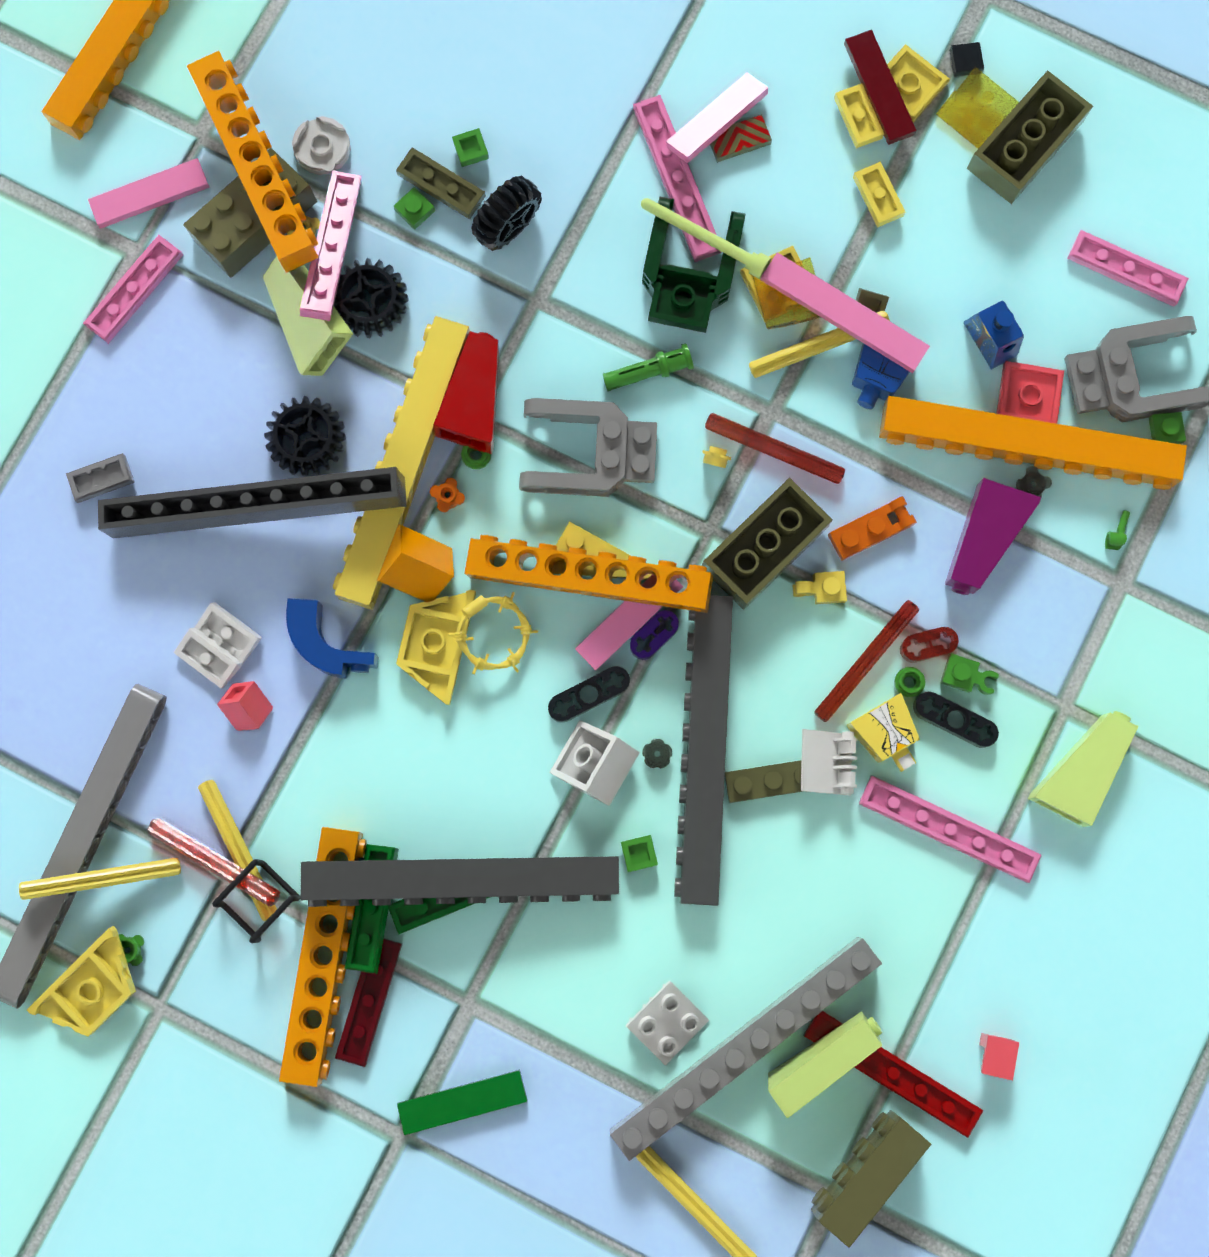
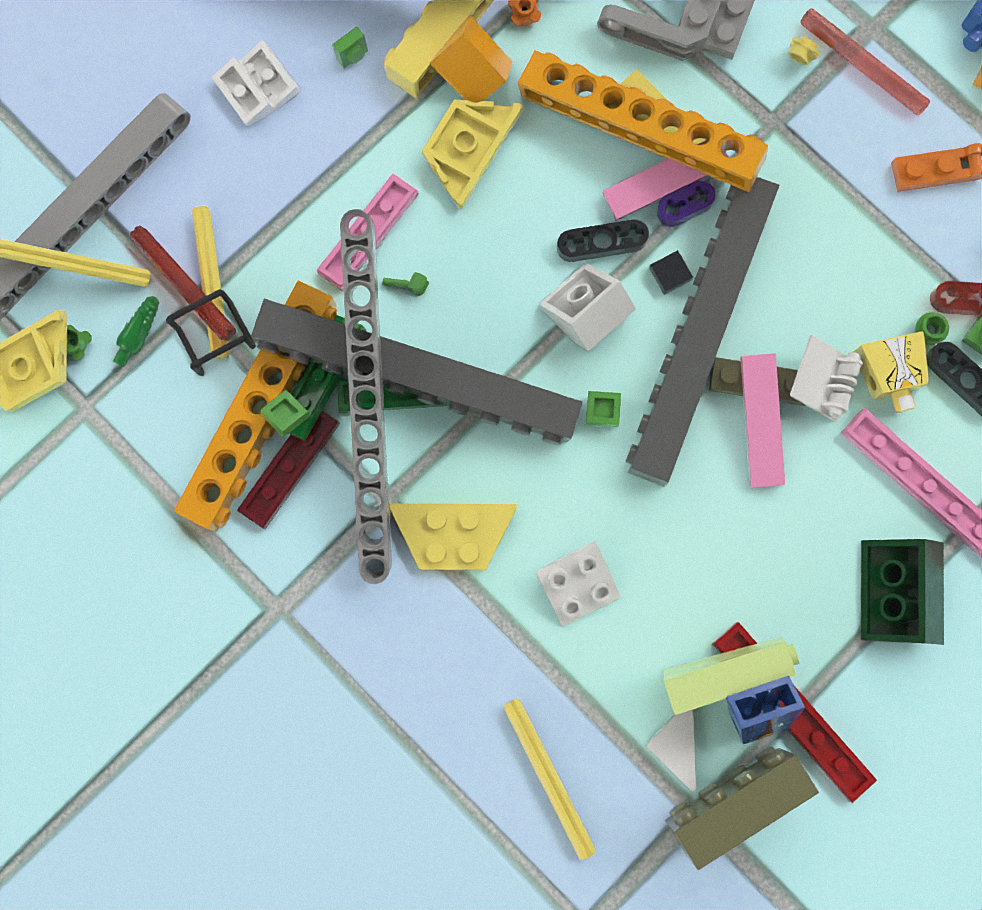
camera: 25 degrees right, 0 degrees up
coral panel [217,681,273,731] -> none
blue arch [286,598,379,679] -> none
green tile [397,1069,528,1135] -> none
light yellow piece [448,592,538,675] -> none
light grey brick [610,937,882,1161] -> none
clear smoke plate [642,739,673,769] -> none
olive brick [702,477,833,610] -> none
light yellow plate [792,571,847,604] -> none
clear red axle [814,600,919,722] -> none
coral panel [979,1033,1020,1081] -> none
none -> green piece [113,296,160,367]
none -> bright green plate [260,390,309,437]
none -> bright pink tile [316,173,419,292]
none -> bright green plate [332,26,368,68]
none -> light grey beam [340,209,392,584]
none -> bright green hand [382,272,429,296]
none -> light yellow wing [390,503,517,570]
none -> white tile [645,710,696,792]
none -> black tile [649,250,694,295]
none -> blue torso [726,676,805,744]
none -> bright pink tile [740,353,785,488]
none -> dark green slope [861,539,944,645]

